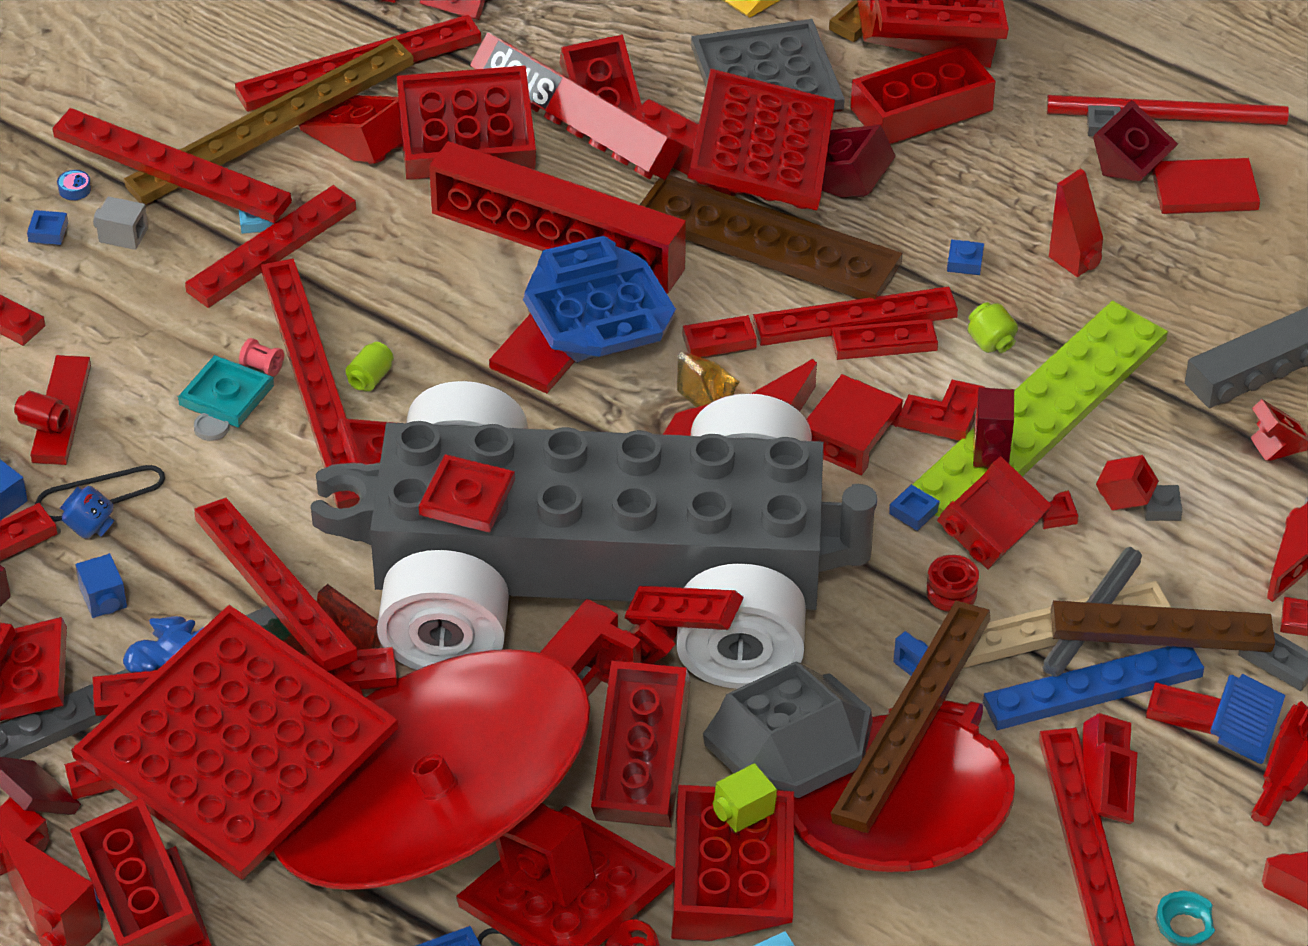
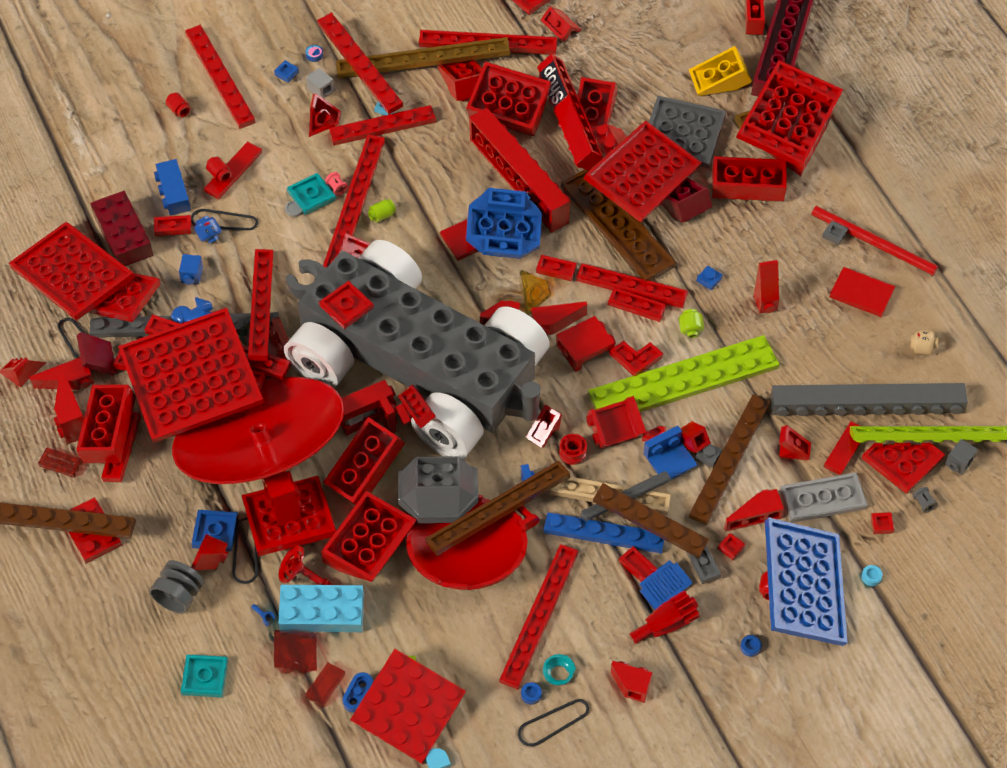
camera: 30 degrees right, 10 degrees up
lime brick [713,763,777,833] -> none
blue plate [889,484,940,531] -> none
dark red brick [973,387,1015,468] -> none
red slope [1083,713,1138,825] -> none
dark red slope [1093,100,1178,181] -> none
none -> red slope [309,93,342,137]
none -> slope [526,404,562,448]
none -> blue bracket [643,426,697,480]
none -> reddish brown plate [689,394,770,525]

